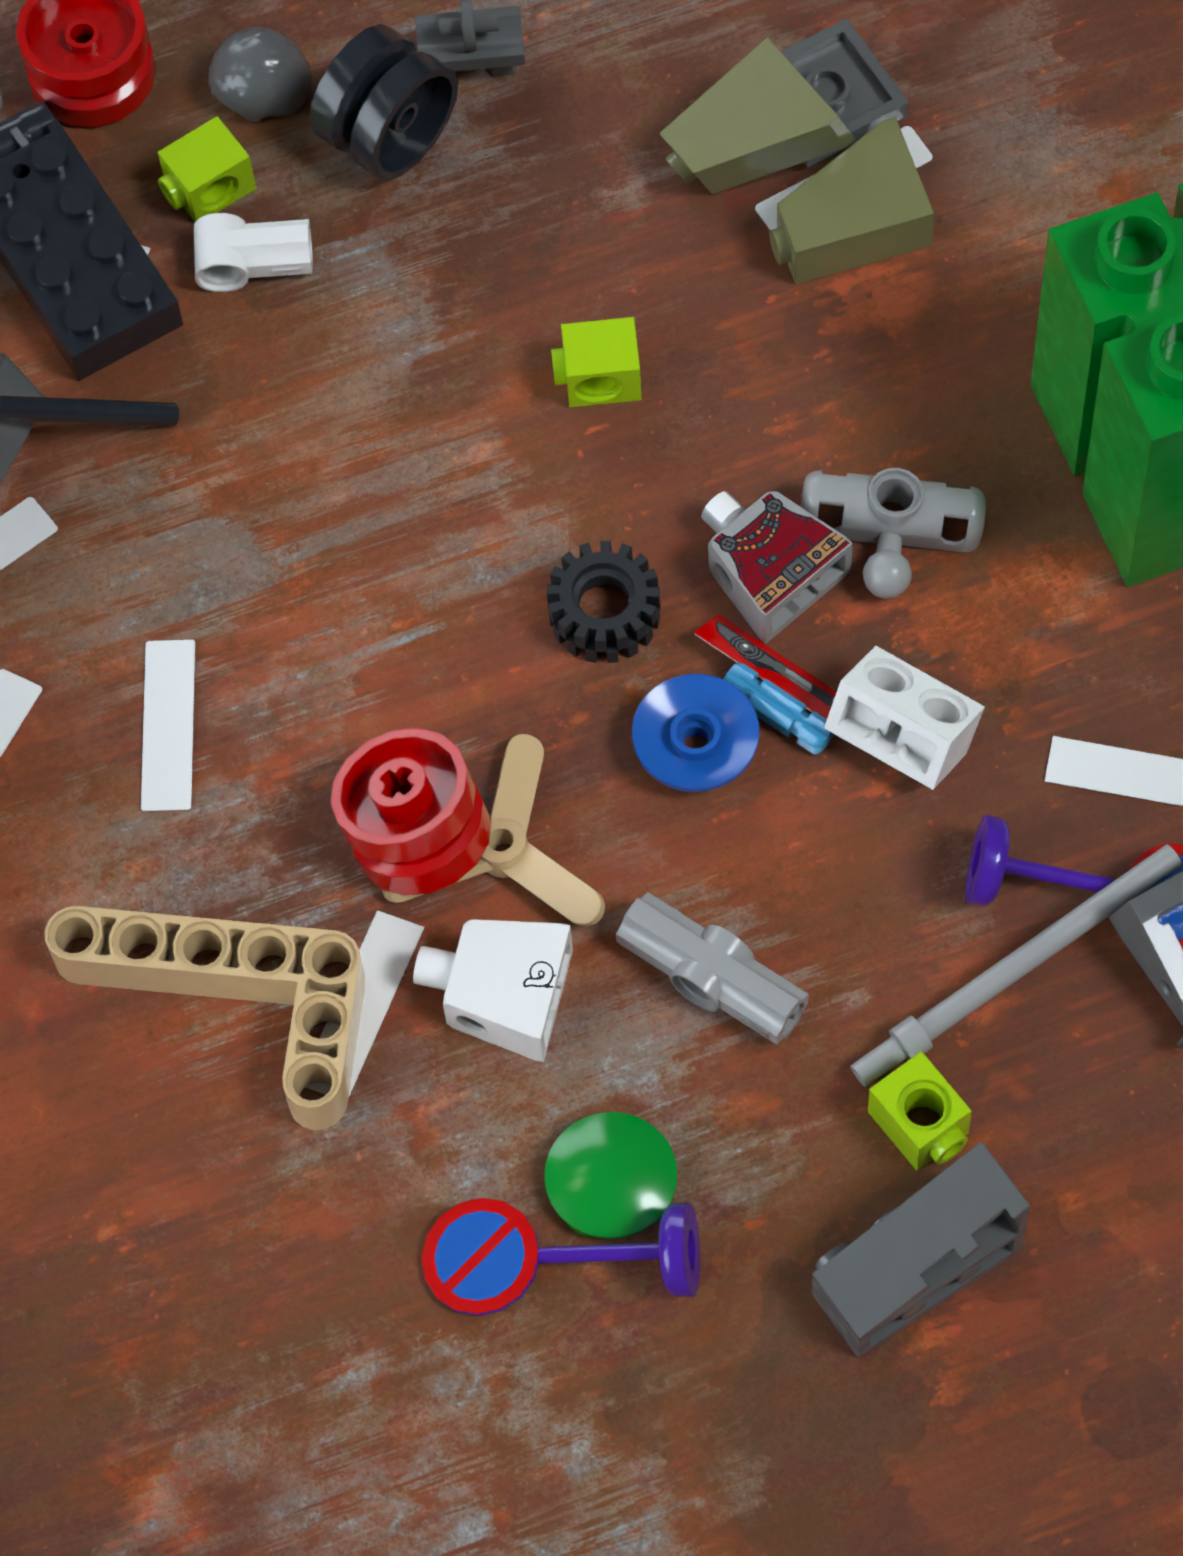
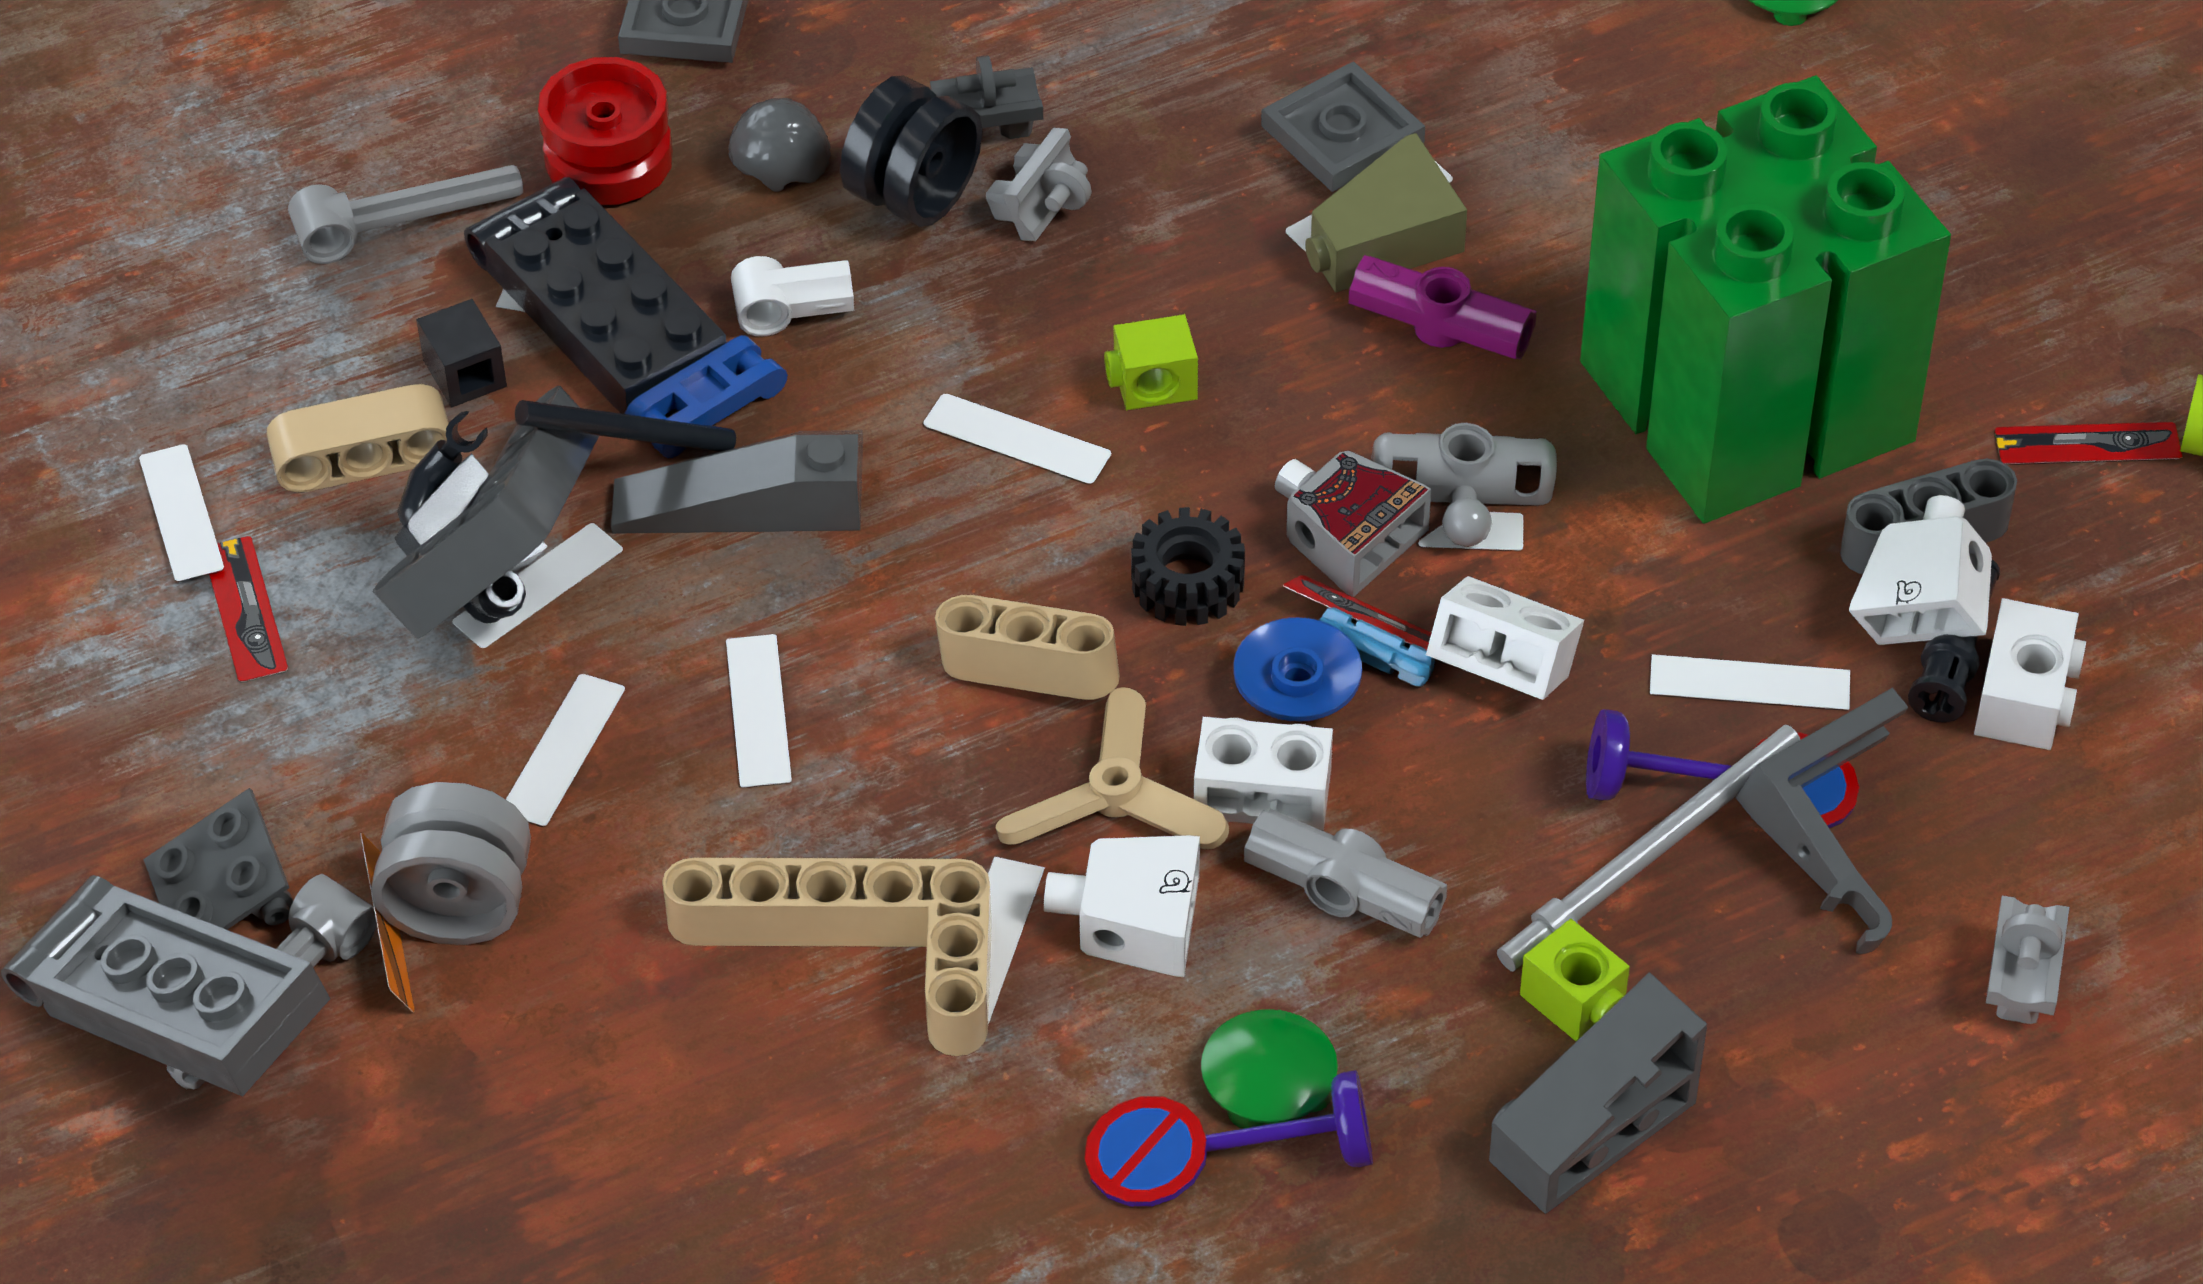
camera: 10 degrees left, 15 degrees down
lime brick [158,116,256,222] -> none
red wheel [330,728,491,896] -> none
olive slope [659,37,855,195] -> none
none -> dark grey wedge [611,430,863,534]
none -> blue plate [625,335,788,458]
none -> white sticker [923,394,1111,483]
none -> tan beam [935,595,1120,700]
none -> light grey hips [986,128,1092,242]
none -> white brick [1194,717,1333,830]
none -> magenta piece [1349,255,1537,360]
none -> white sticker [1418,512,1523,551]

